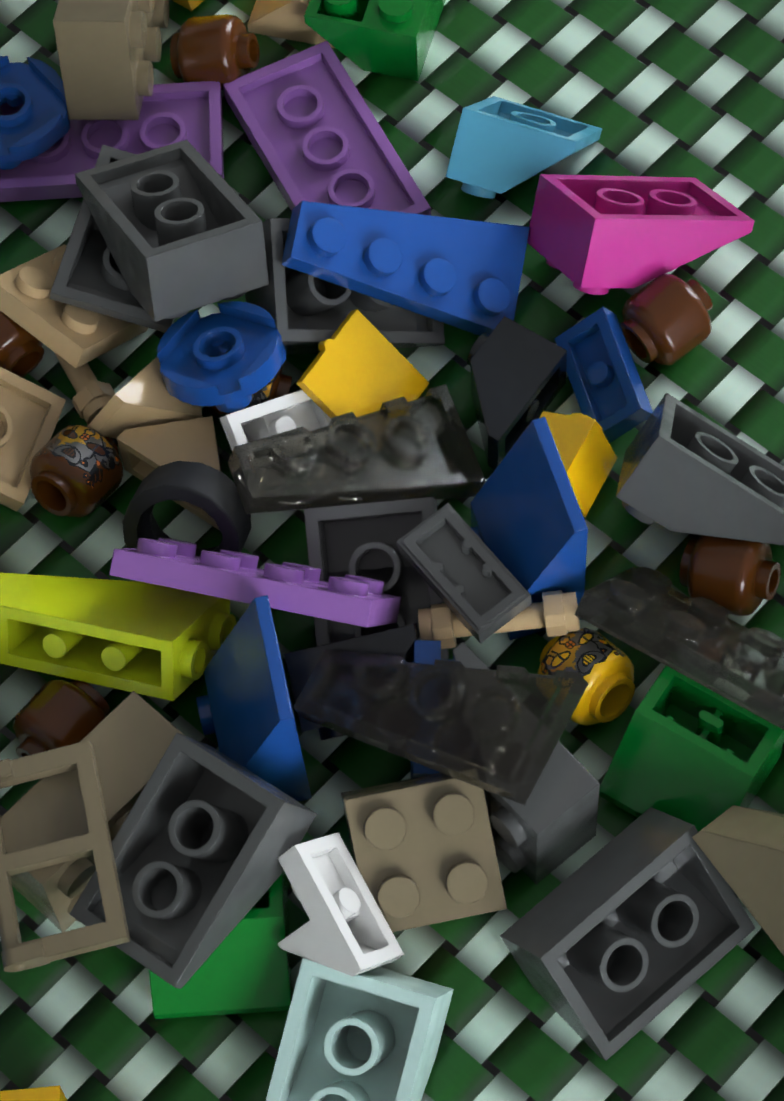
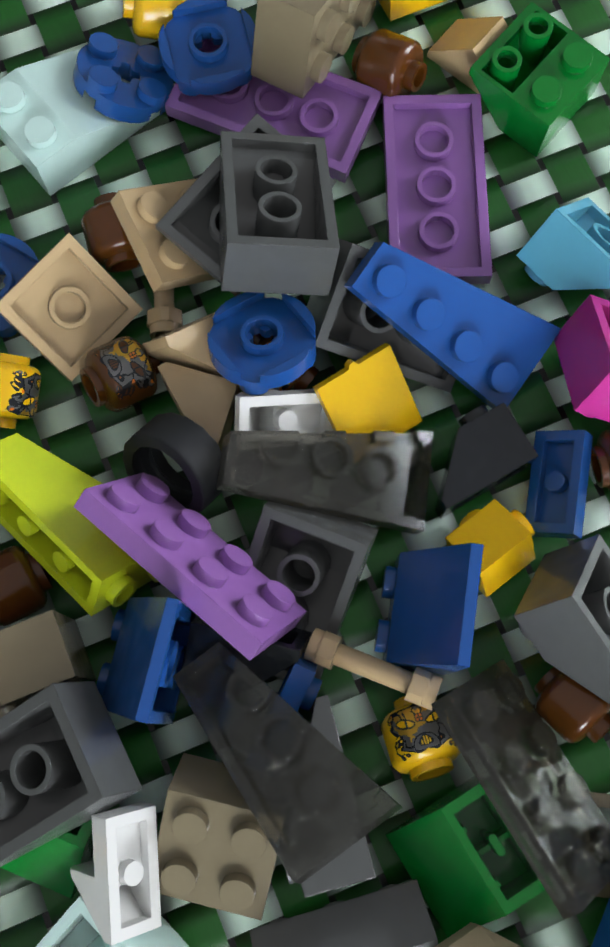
camera: 20 degrees right, 15 degrees up
dark grey plate [396,503,532,643] -> none

